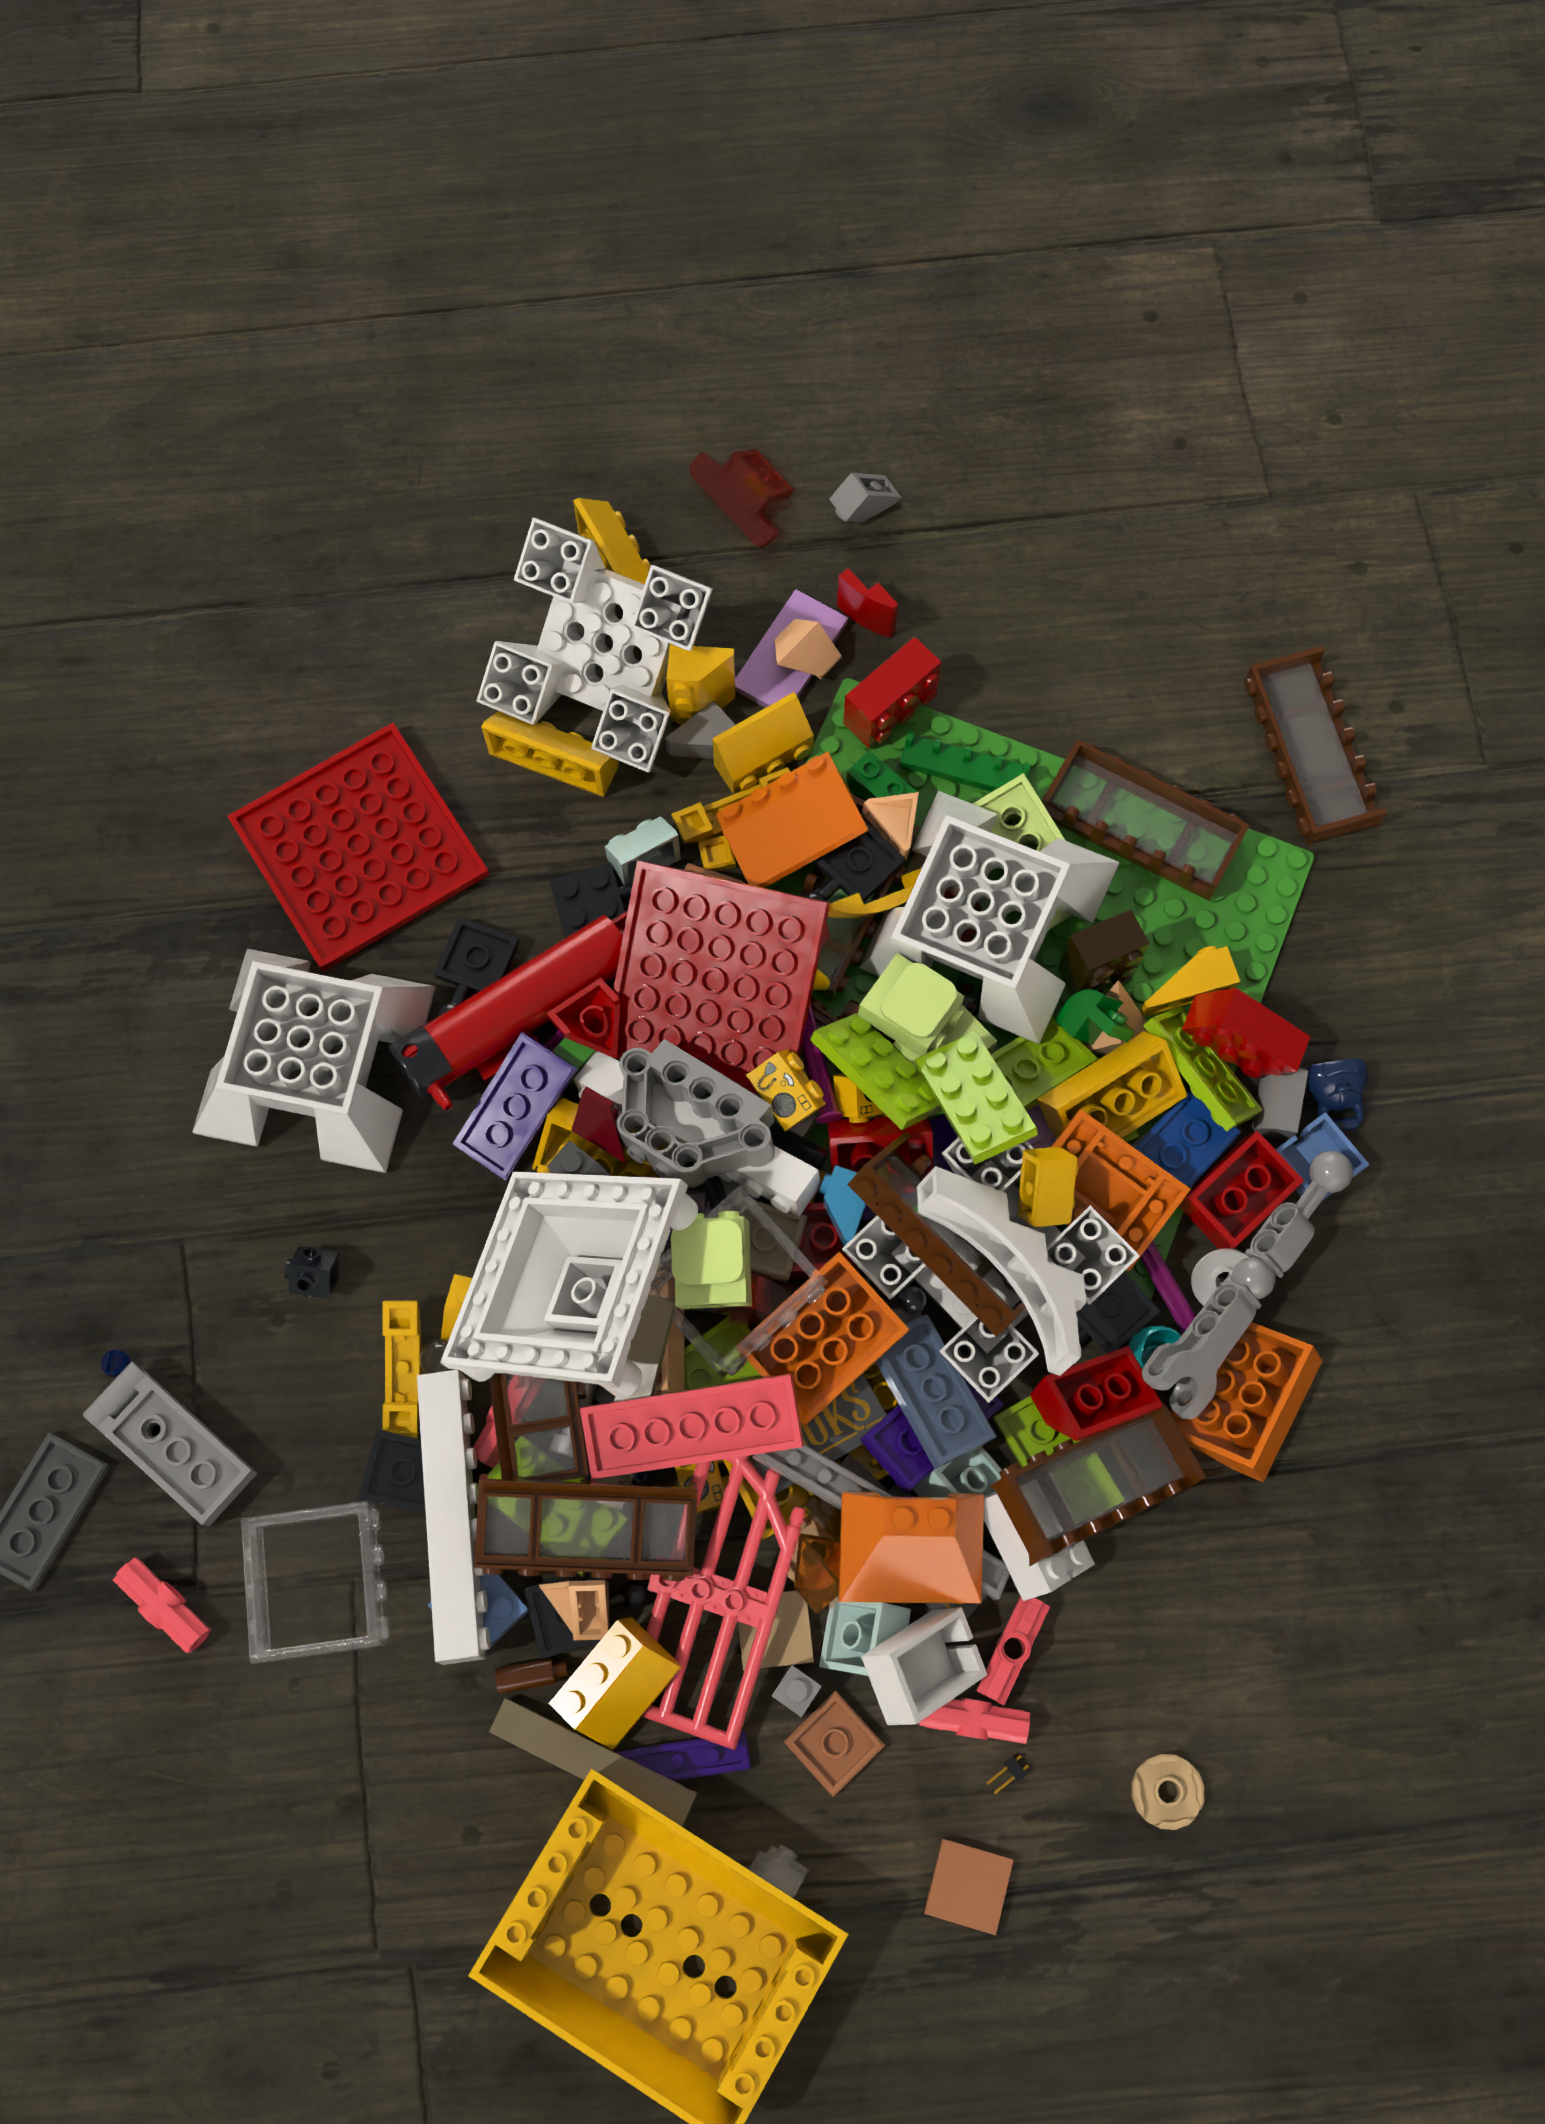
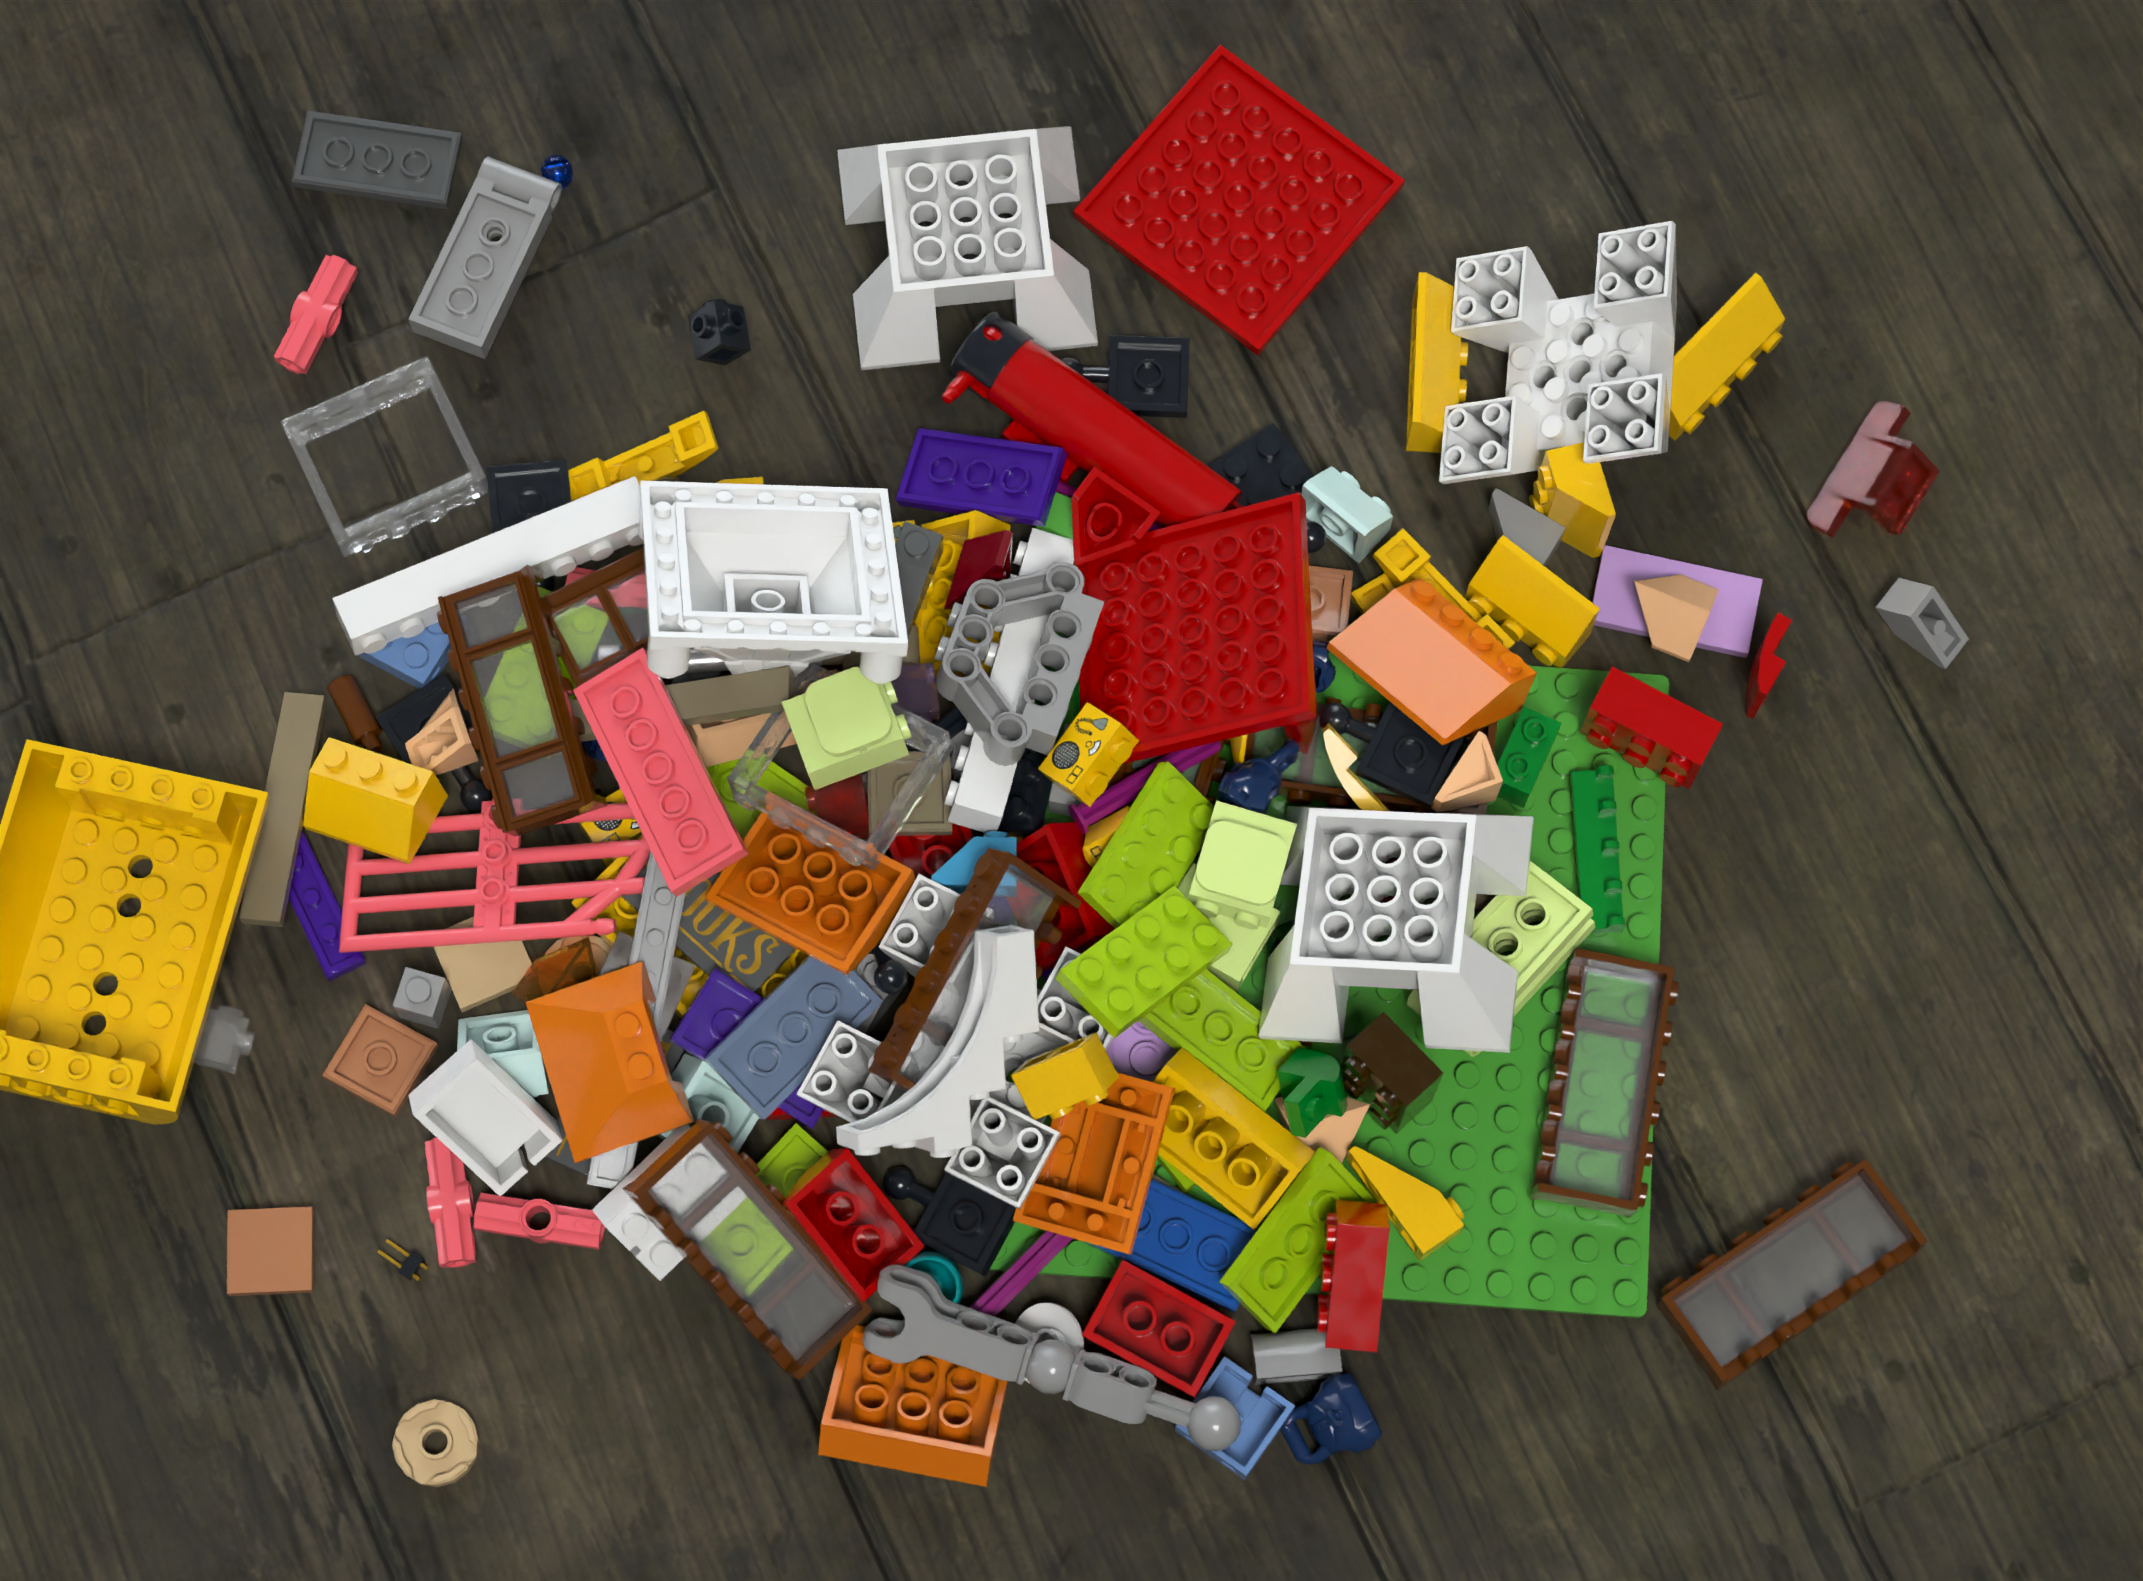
camera: 70 degrees right, 0 degrees up
none -> dark blue piece [1218,740,1299,815]

